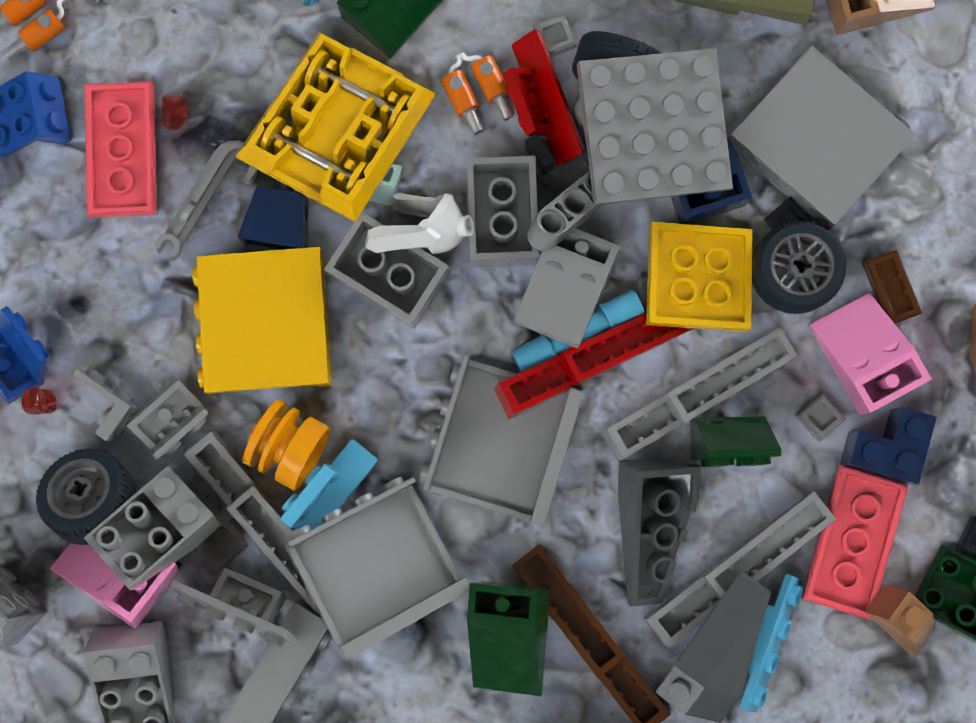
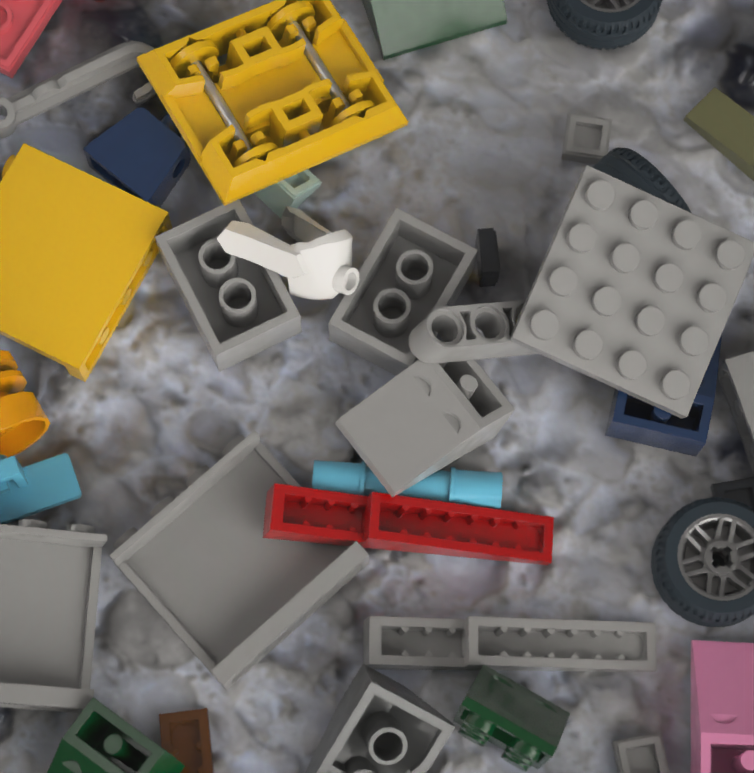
camera: 20 degrees right, 10 degrees down
orange piece [441,52,515,135] -> none
red bracket [503,30,585,166] -> none
yellow plate [646,222,752,332] -> none

